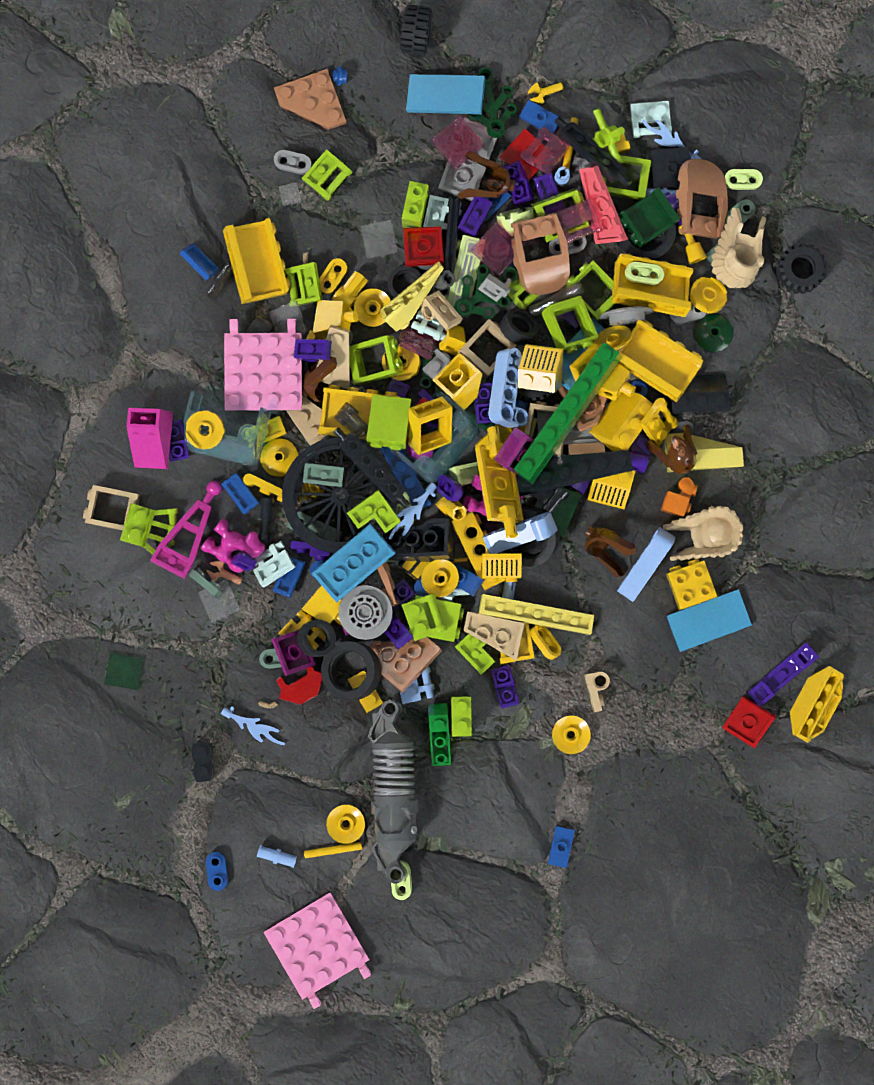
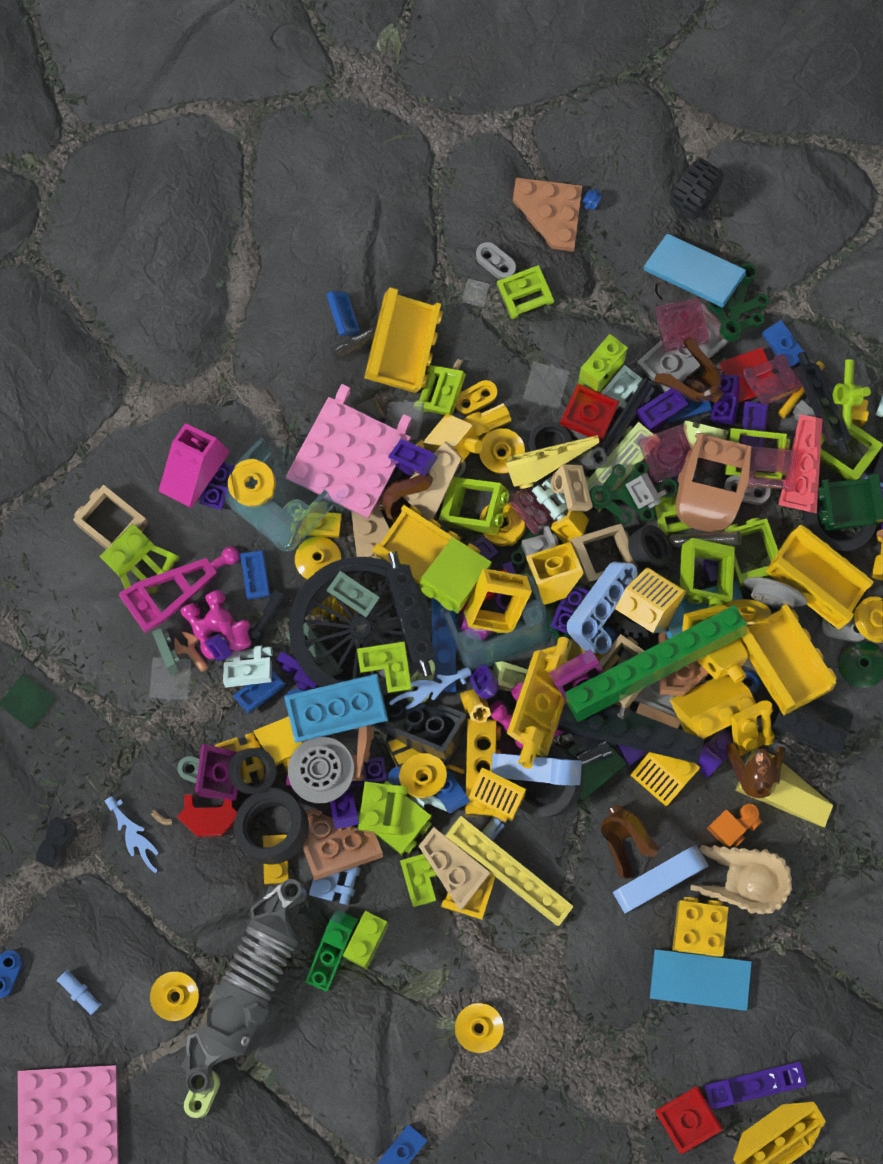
camera: 30 degrees right, 10 degrees down
yellow plate [243,474,282,502] -> none
yellow bar [304,842,362,858] -> none
clear smoke piece [334,402,368,438] -> none
dark purple slope [491,665,520,709] -> none
yellow bar [527,82,563,104] -> none
yellow plate [530,625,561,660] -> none
light blue pin [554,167,570,187] -> none
tan plate [584,672,610,712] -> none
yellowish green plate [625,262,664,285] -> none

